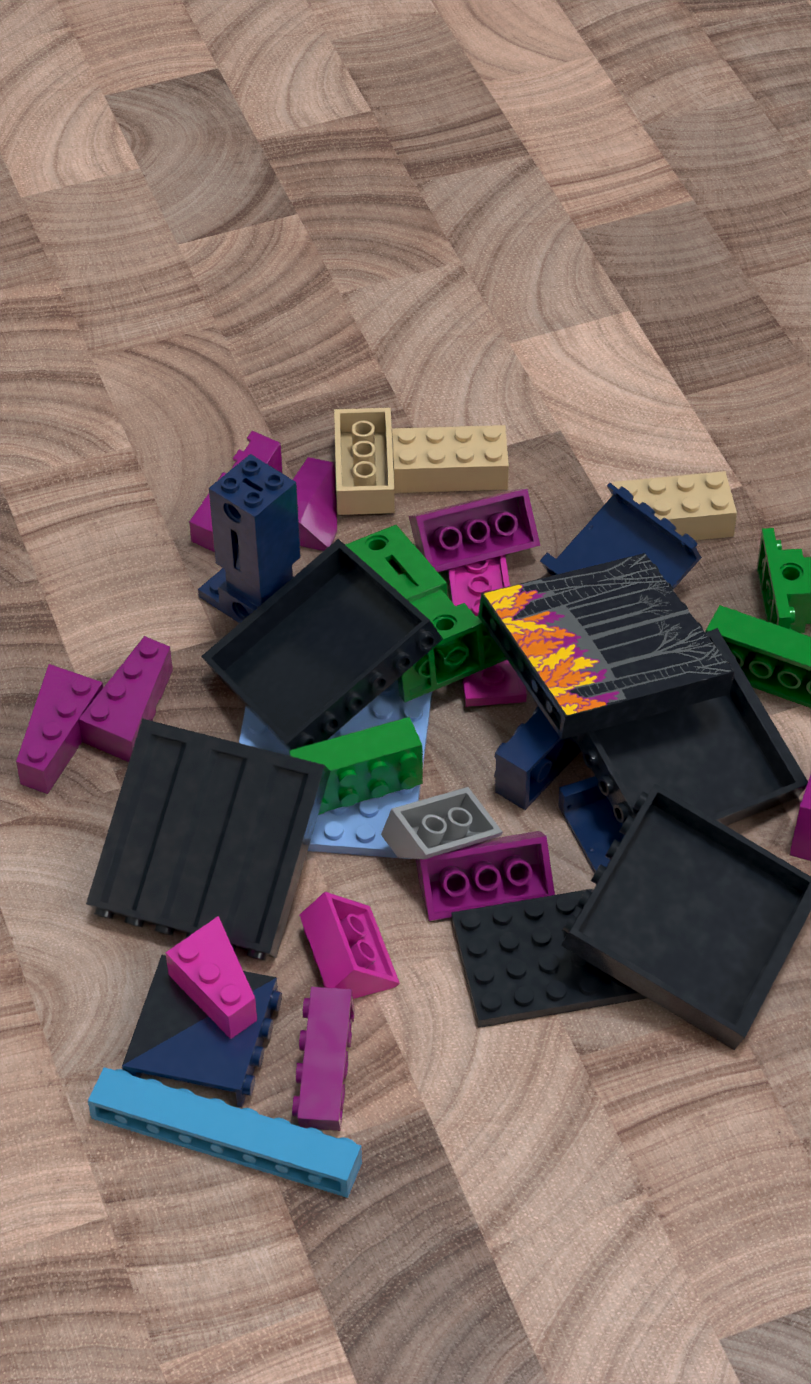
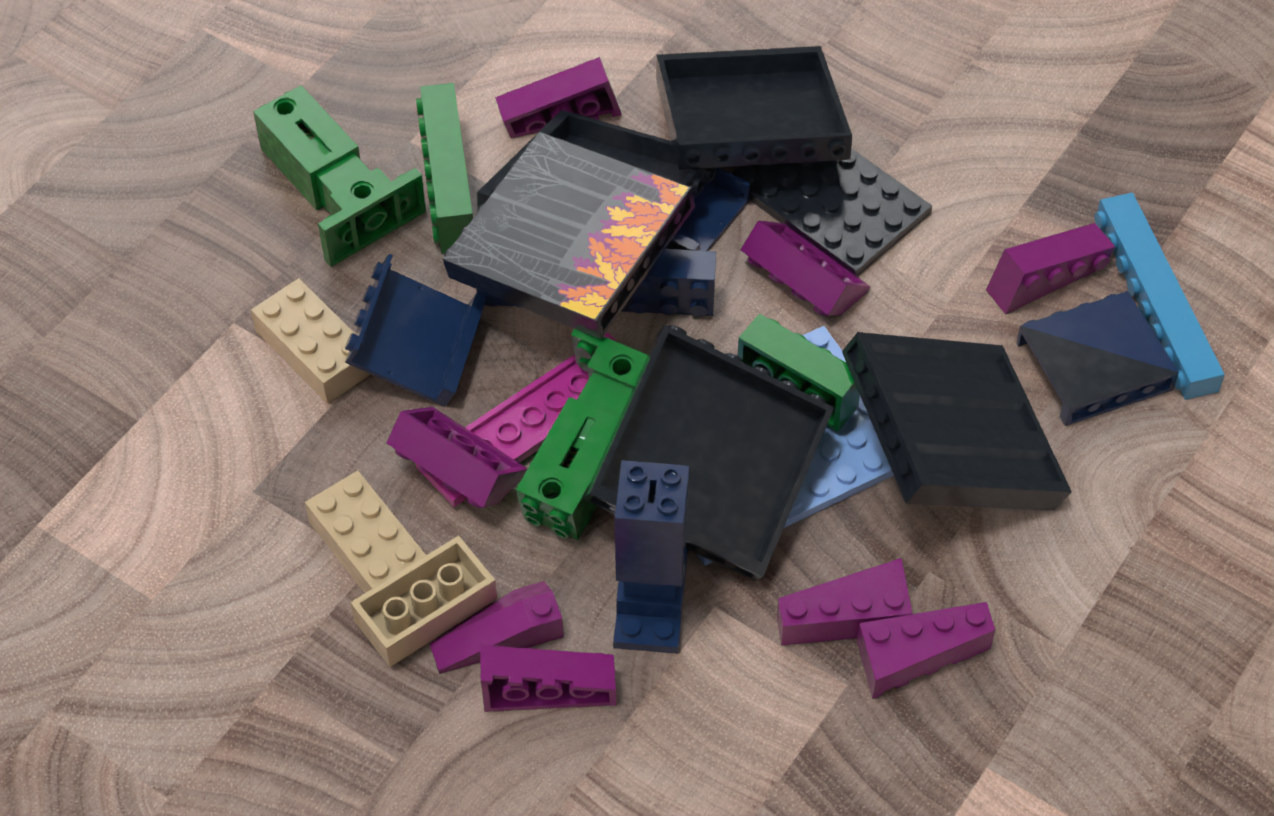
camera: 125 degrees left, 5 degrees up
dark pink wedge [165,916,257,1039] -> none
dark pink slope [299,892,400,999] -> none
light grey slope [381,787,503,859] -> none

